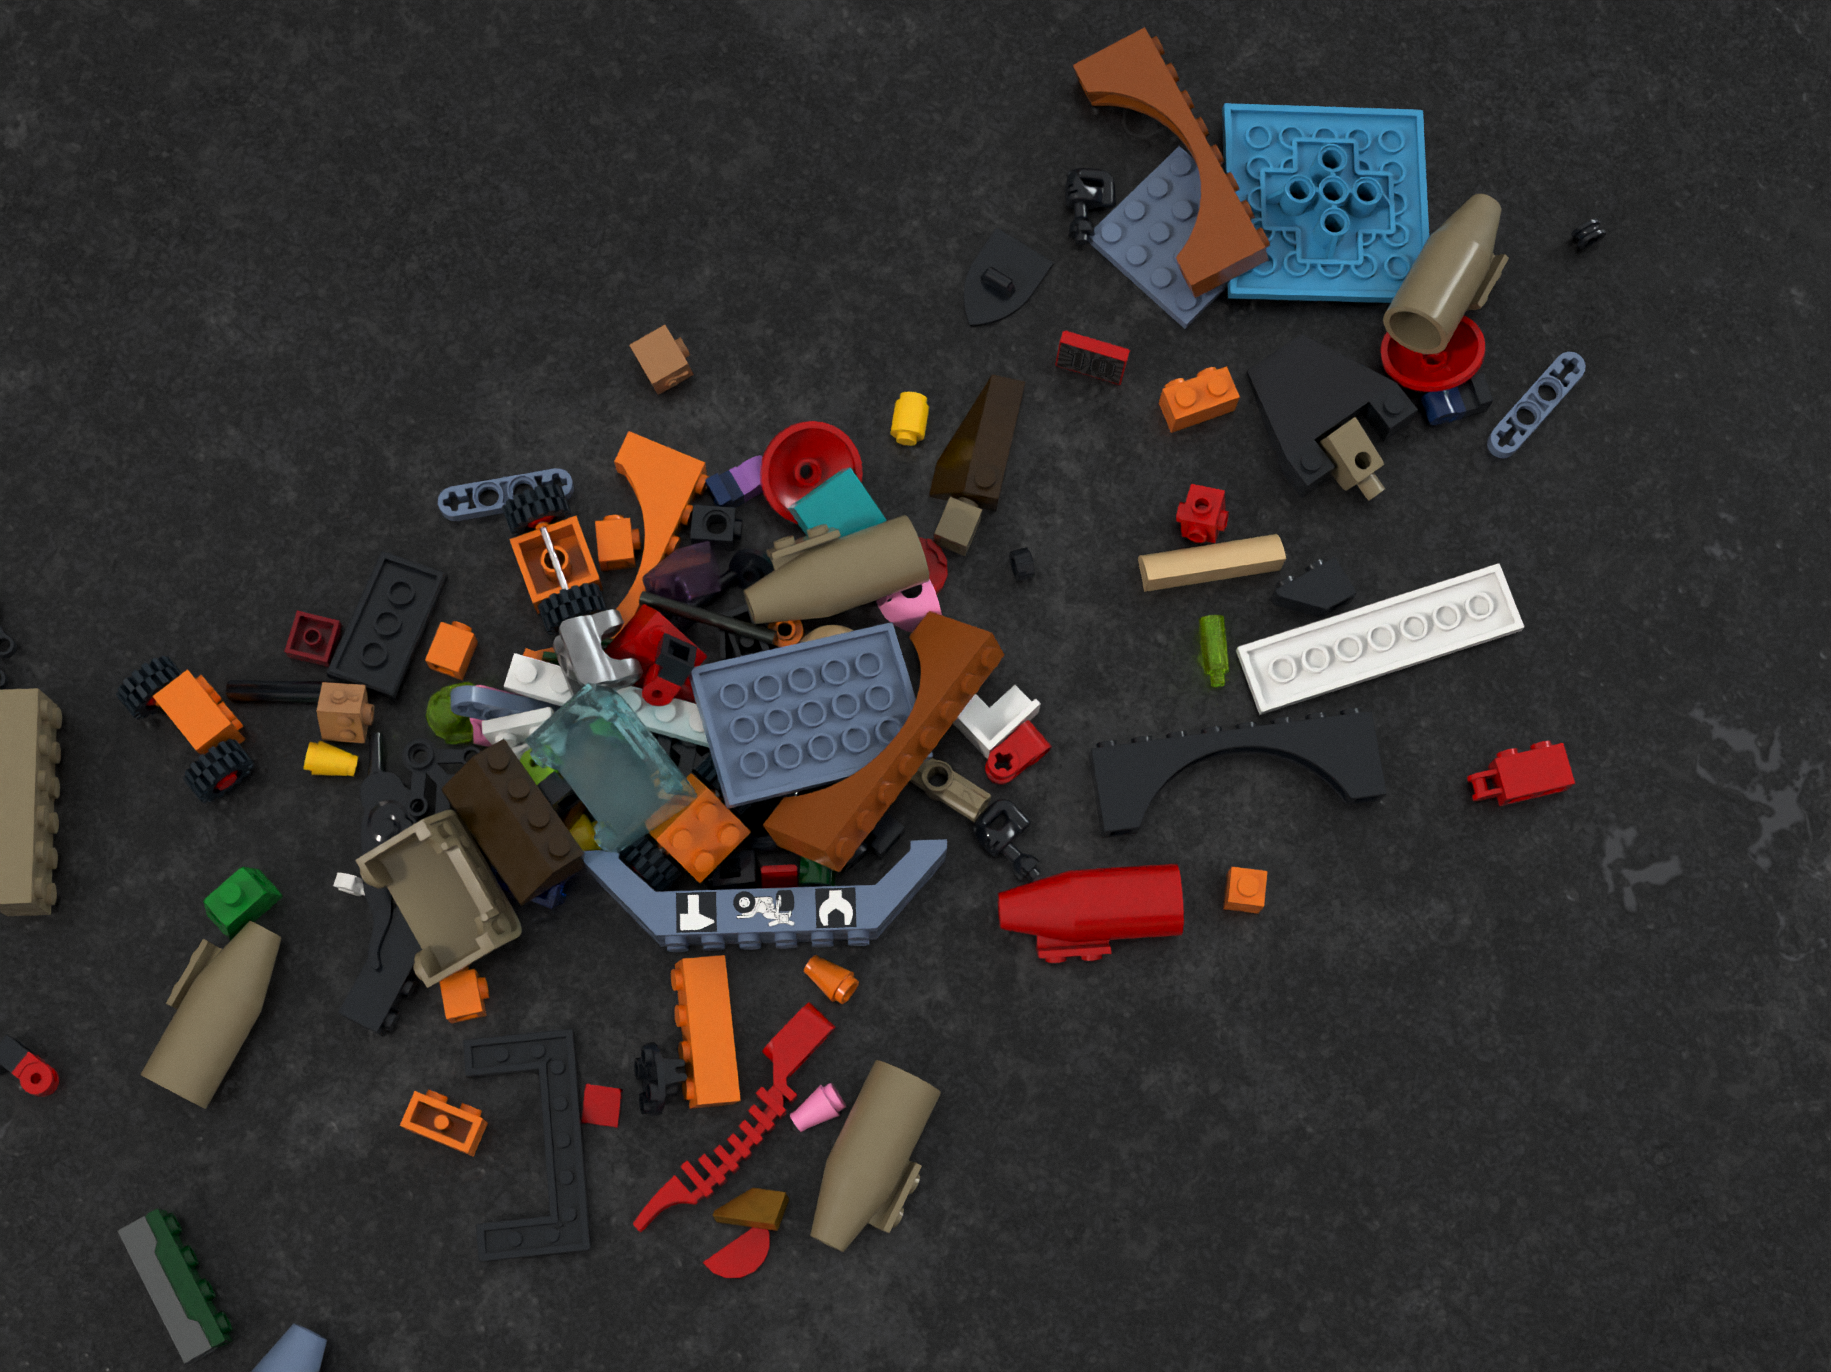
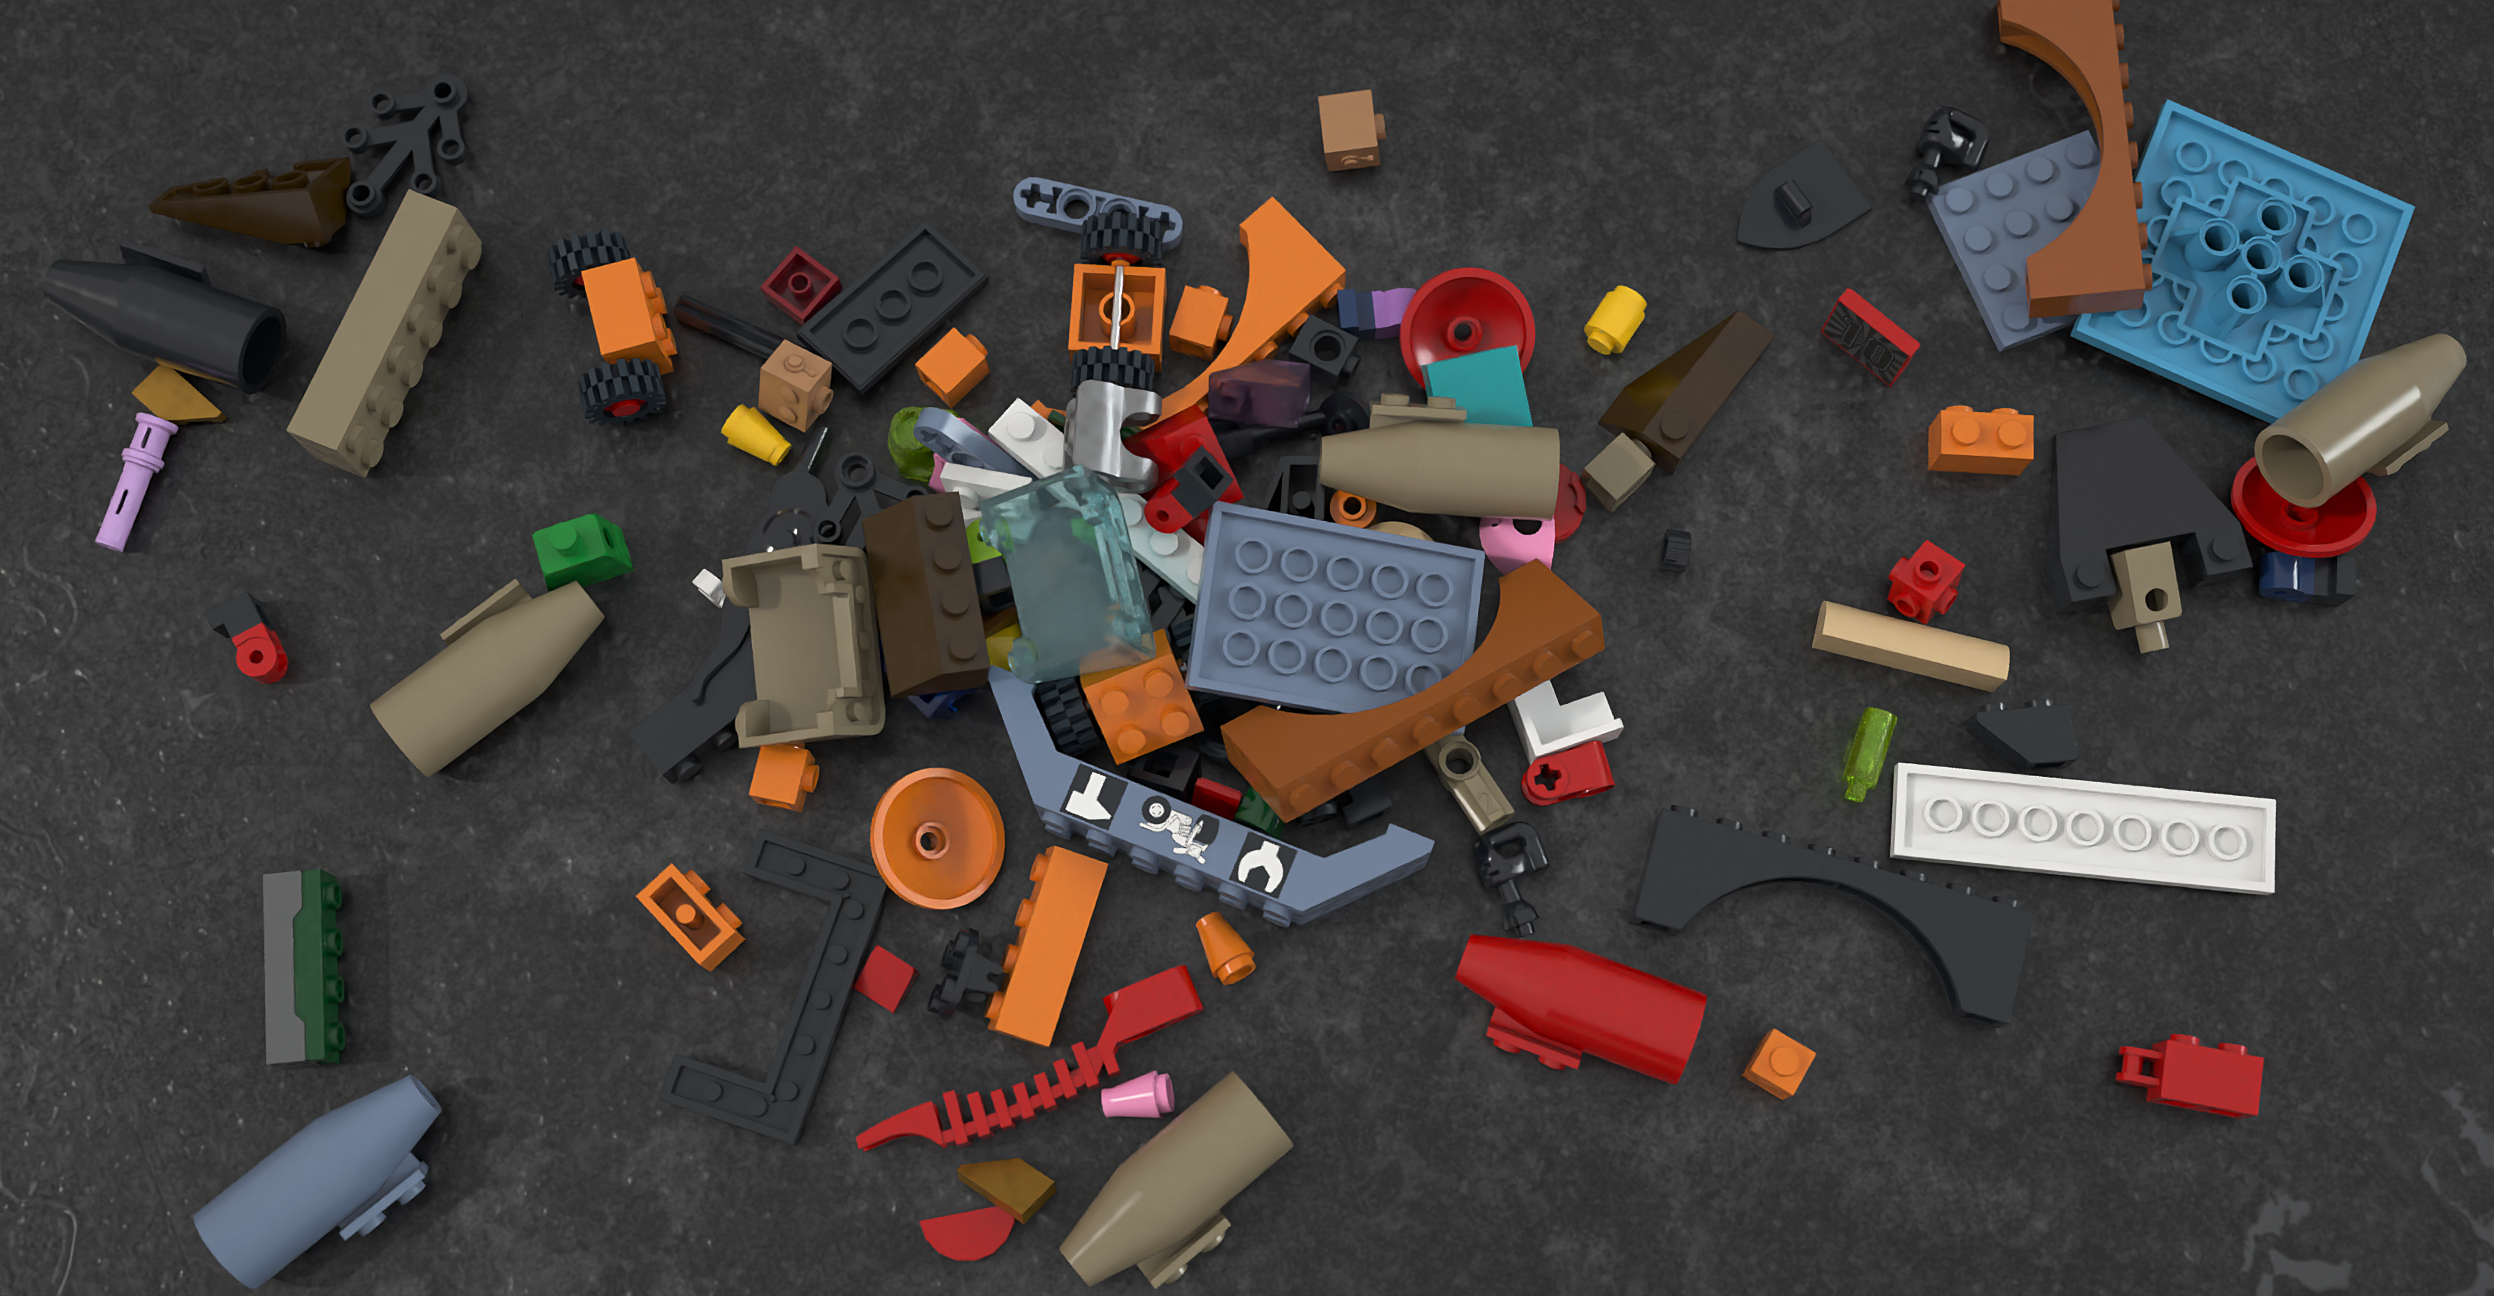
camera: 30 degrees right, 0 degrees up
pearl dark grey bar [639,591,777,645] -> none
sand blue beam [1487,352,1586,459] -> none
none -> orange dish [870,768,1005,910]

